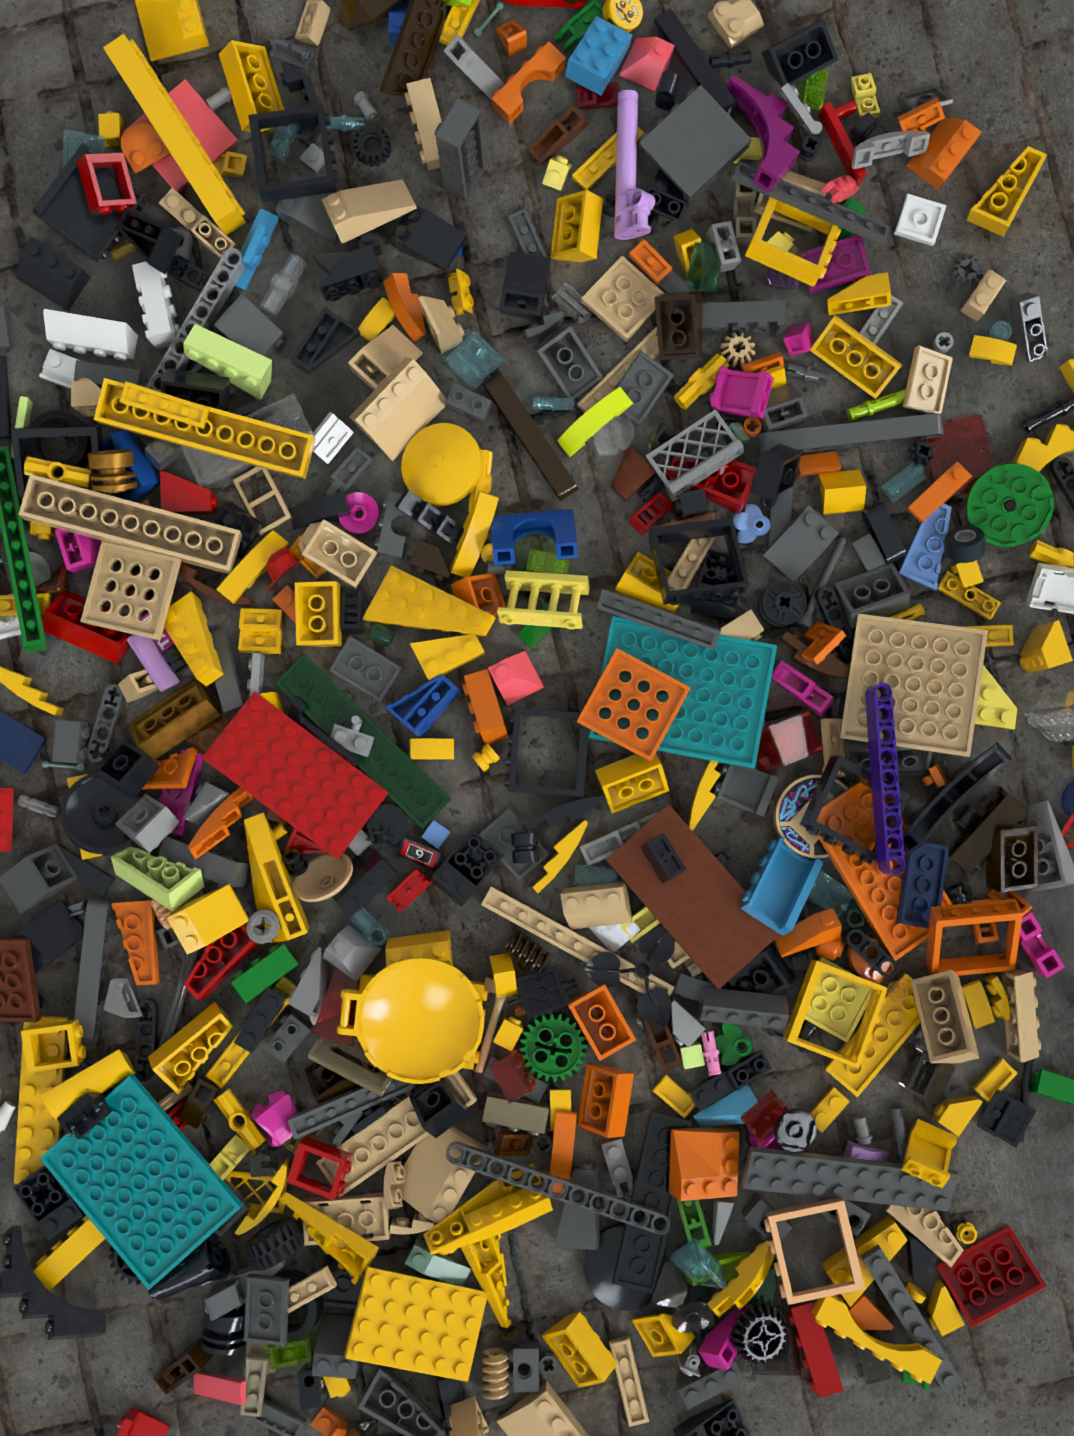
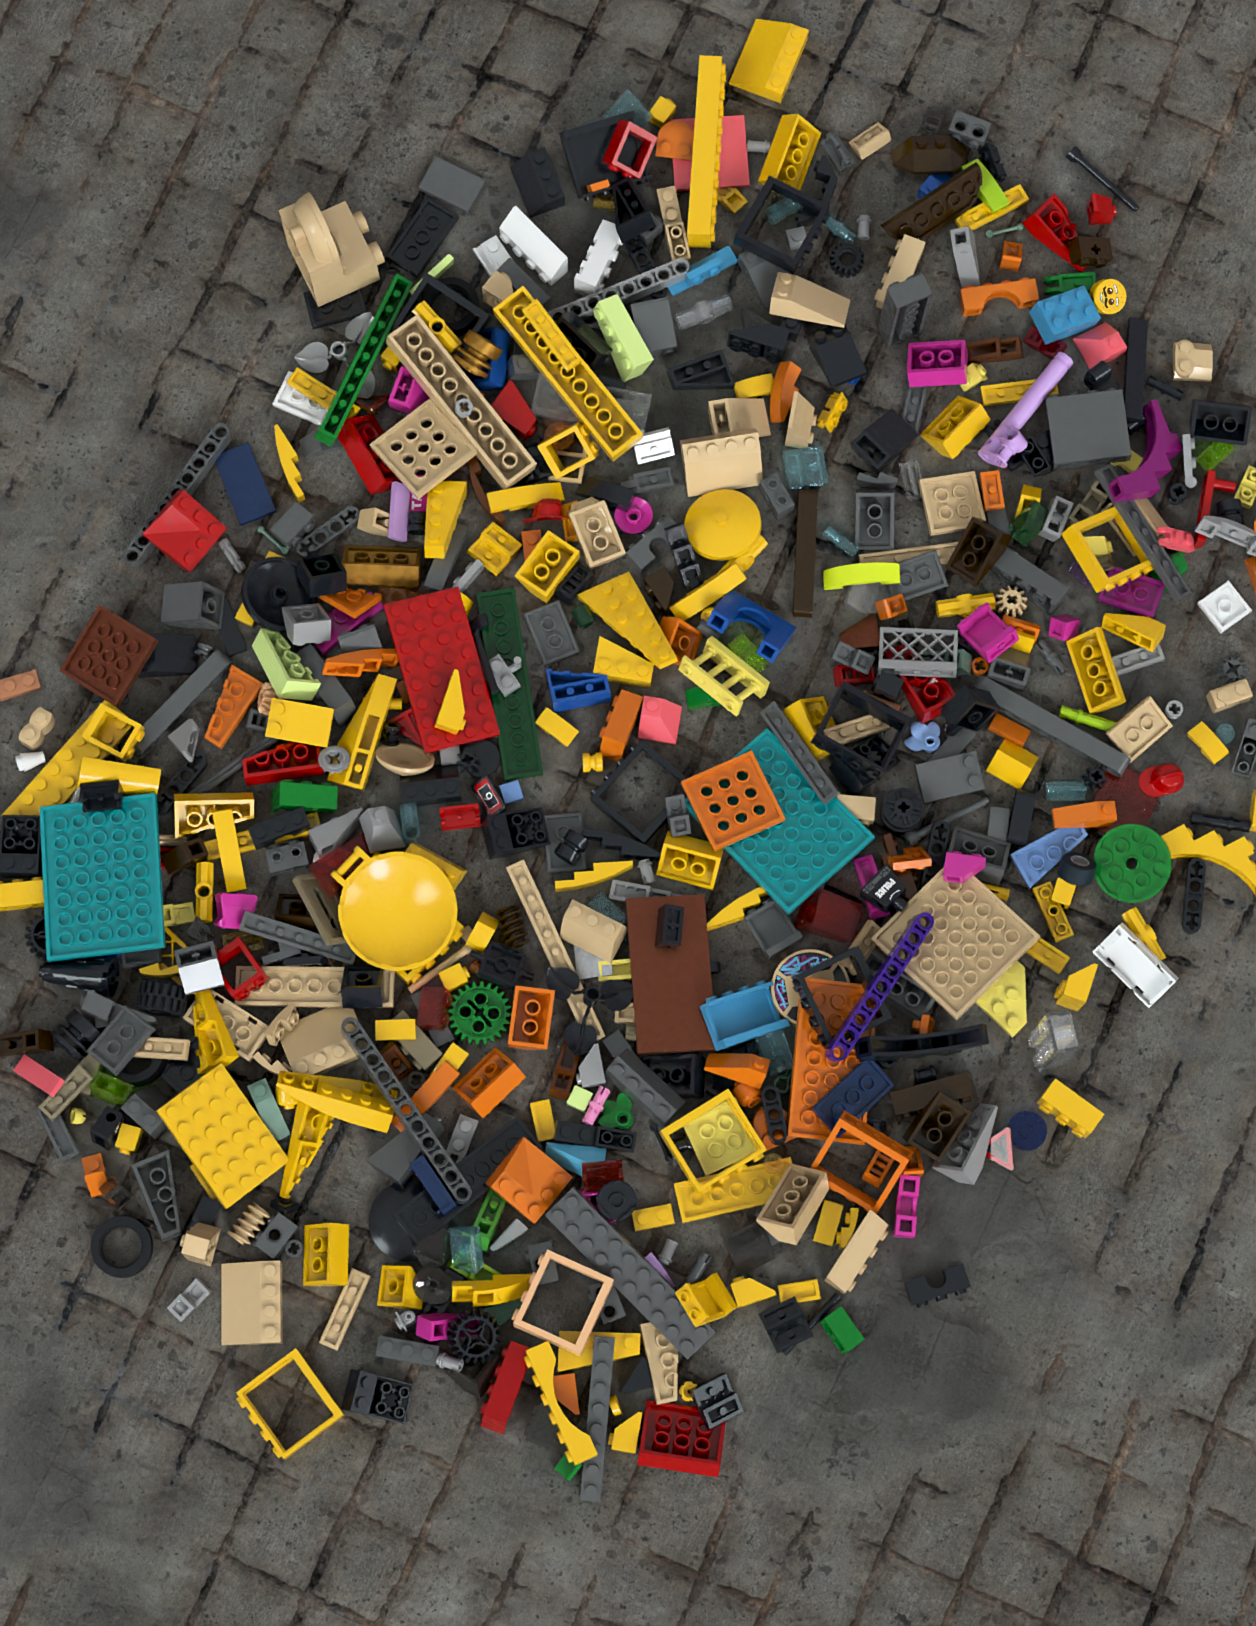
camera: 30 degrees right, 10 degrees down
none -> light yellow hinge [70,1108,86,1124]
none -> slope [174,941,225,995]
none -> yellow slope [212,808,247,892]
none -> yellow tile [375,1019,416,1041]
none -> dark blue container [409,1155,458,1216]
none -> yellow slope [434,669,466,735]
none -> light grey pin [436,1352,464,1372]
none -> light grey bush [455,398,473,418]
none -> yellow window [537,421,599,479]
none -> clear orange gear [544,421,575,451]
none -> orange tile [586,179,610,193]
none -> light grey pin [637,859,656,885]
none -> dark grey slope [663,793,691,837]
none -> black slope [689,1373,744,1429]
none -> dark grey slope [830,641,876,675]
none -> black torso [860,864,909,913]
none -> orange slope [874,593,908,620]
none -> dark pink brick [907,340,968,387]
none -> dark pink slope [943,851,986,883]
none -> red piece [1139,763,1184,797]

